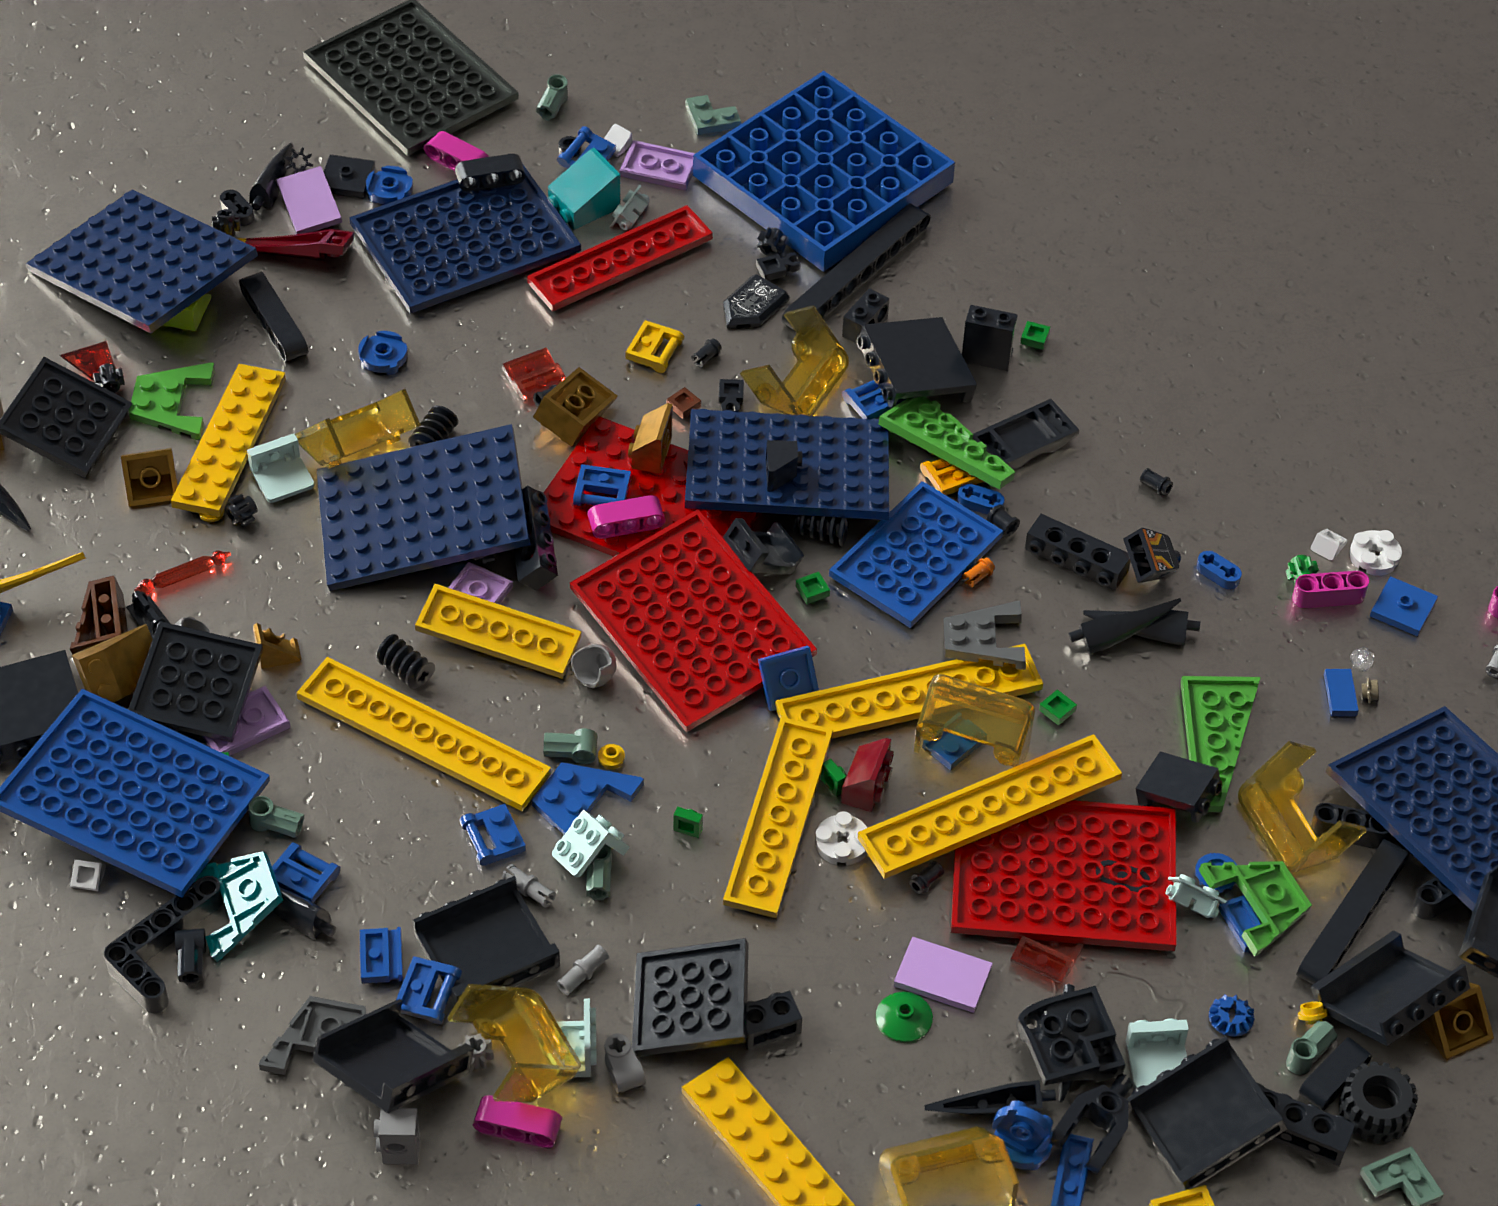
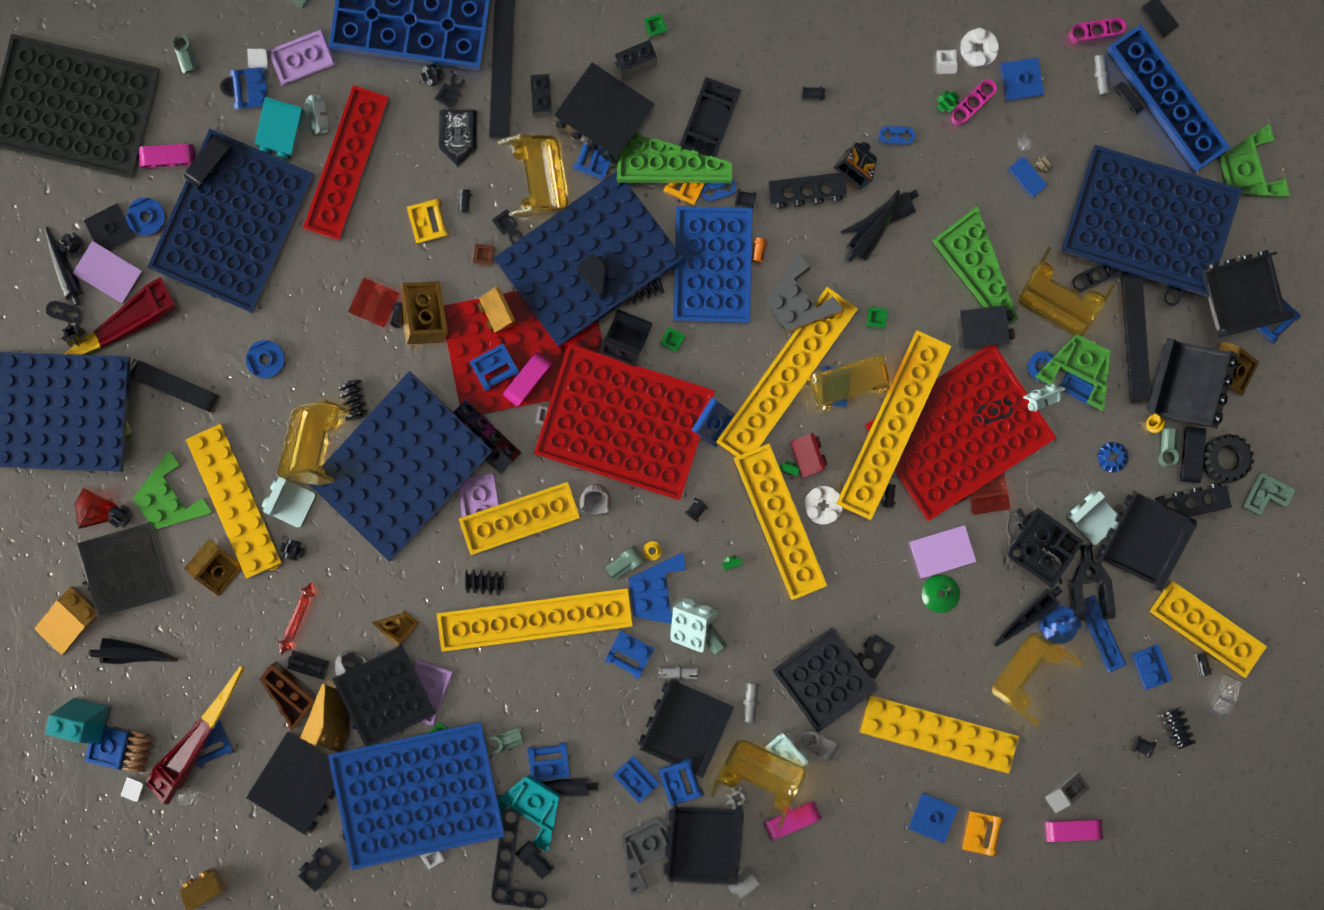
camera: 35 degrees left, 35 degrees up
none -> black bush [684,497,709,523]

